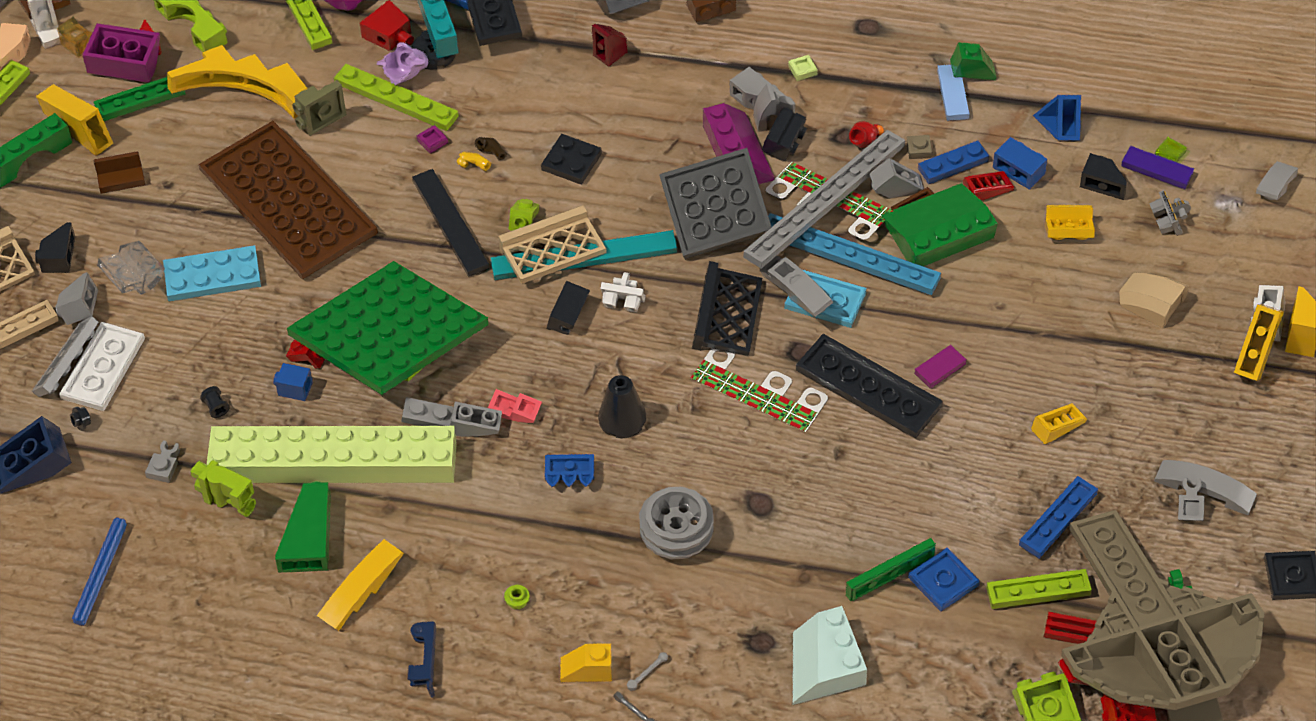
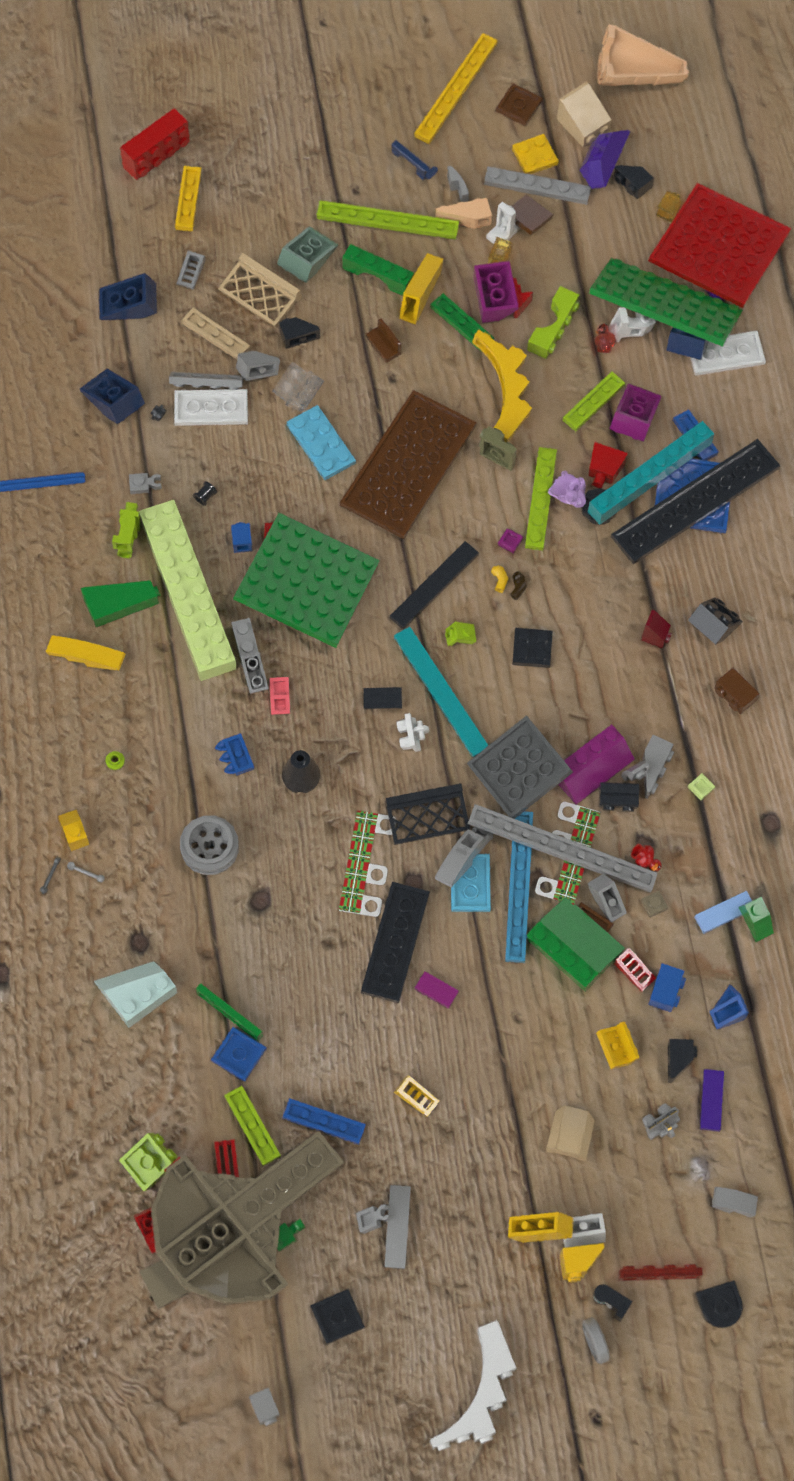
camera: 65 degrees right, 15 degrees up
dark blue piece [407,621,436,698] -> none
tan fence [499,206,606,284] -> none
blue plate [918,140,989,184] -> none
clear neon green tile [1155,137,1187,162] -> none

